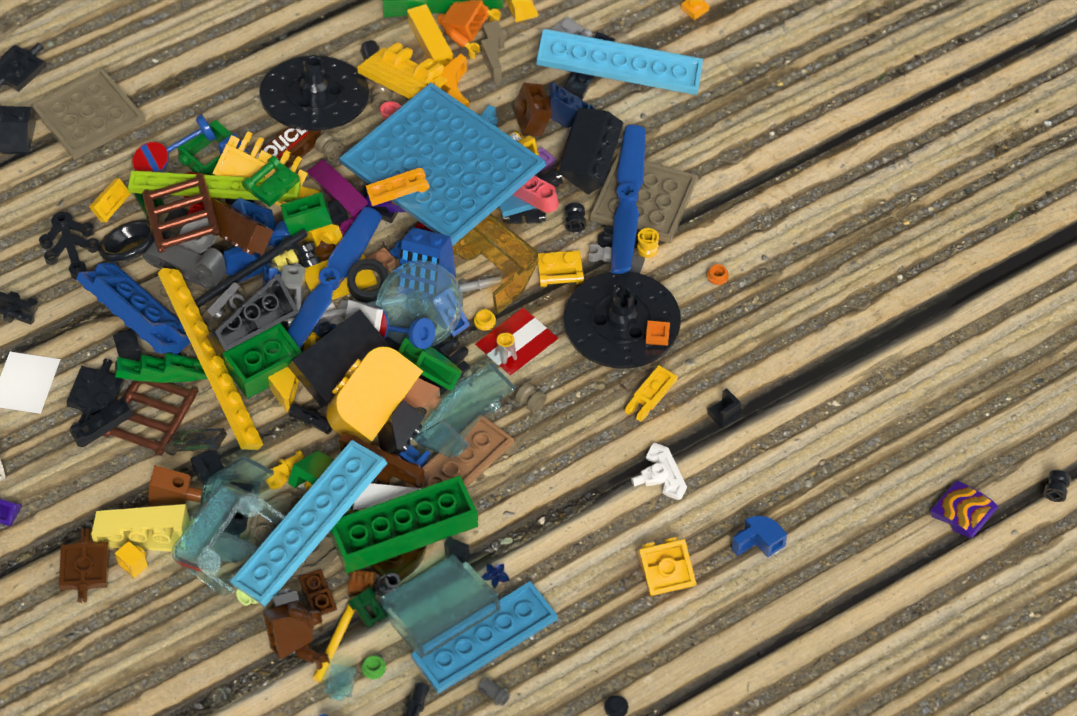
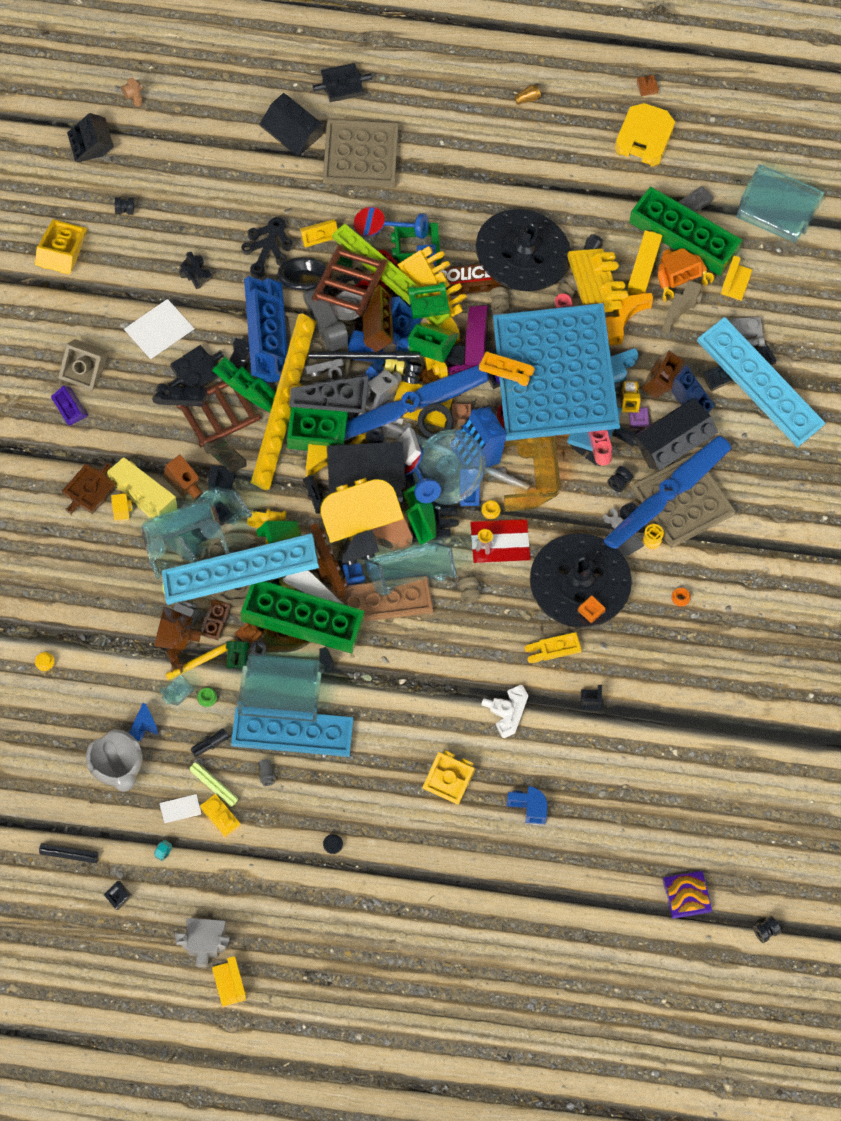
camera: 35 degrees right, 10 degrees up
clear blue plant [481,564,510,589] -> none
yellow plate [537,250,584,287] -> none

